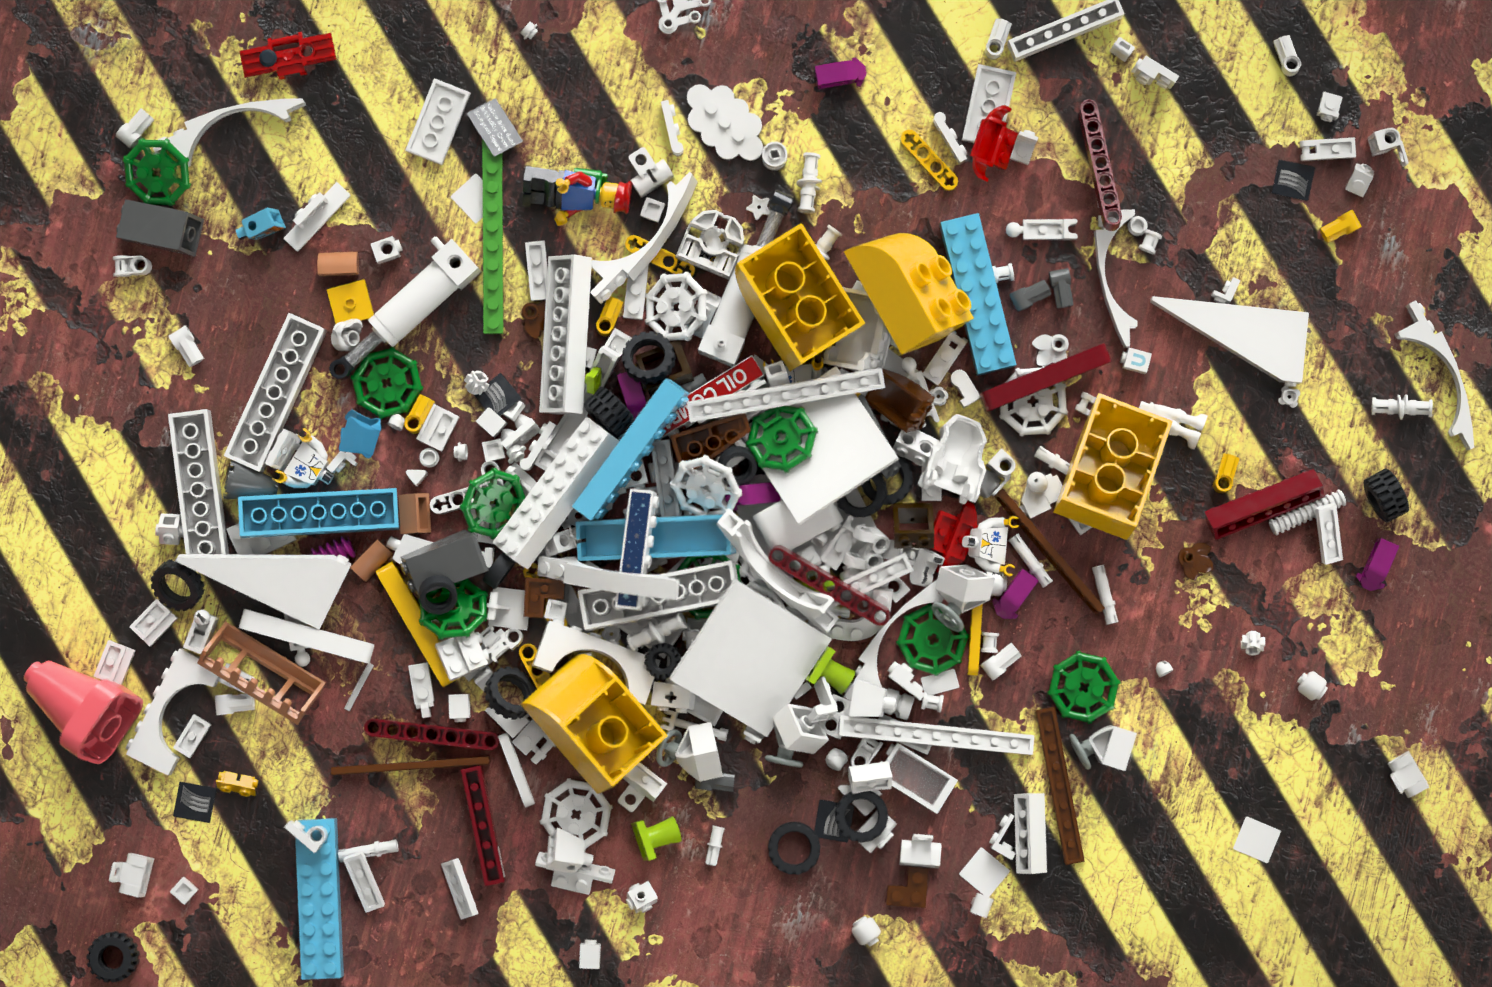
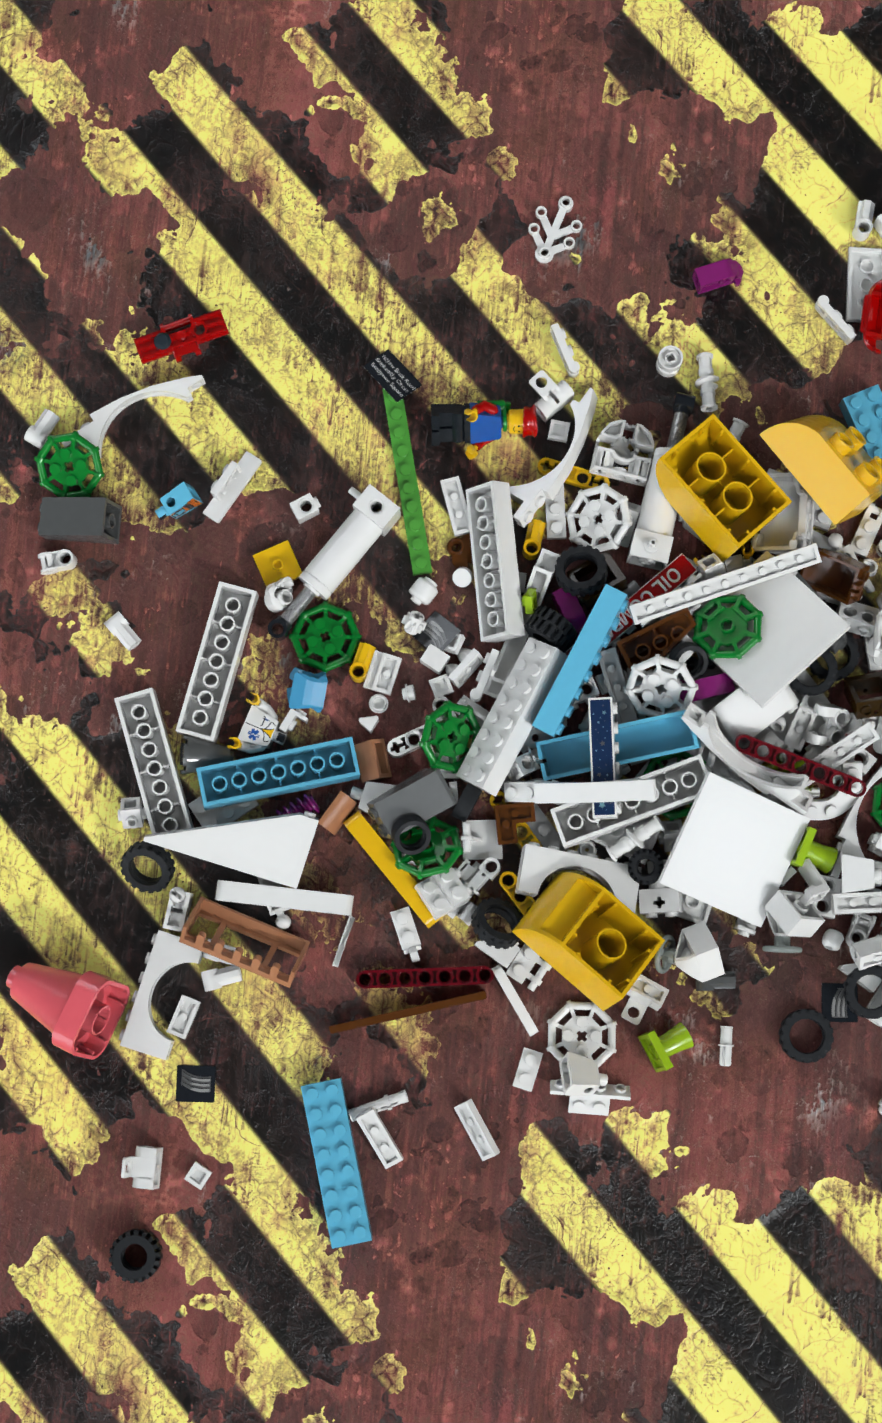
camera: 10 degrees left, 5 degrees down
white plate [94,640,136,685] -> none
white plate [129,599,178,647] -> none
yellow hinge [216,771,258,797] -> none
white plate [265,429,302,471] -> none
white plate [285,820,328,853] -> none
nougat brick [317,252,359,276] -> none
white hinge [388,414,405,431] -> none
white plate [405,79,471,165] -> none
white brick [448,694,471,722] -> none
white sticker [451,174,483,223] -> none
dark red brick [461,765,506,886] -> none
white plate [507,444,526,464] -> none
white plate [521,22,538,40] -> none
white plate [544,599,569,622] -> none
white brick [579,939,601,969] -> none
white brick [626,881,658,913] -> none
white hinge [660,710,729,741] -> none
white plate [687,84,763,161] -> none
white plate [746,195,771,220] -> none
yellow beam [900,130,958,191] -> none
none -> white head [409,576,438,606]
none -> white tile [452,567,473,587]
none -> white plate [512,1047,543,1092]

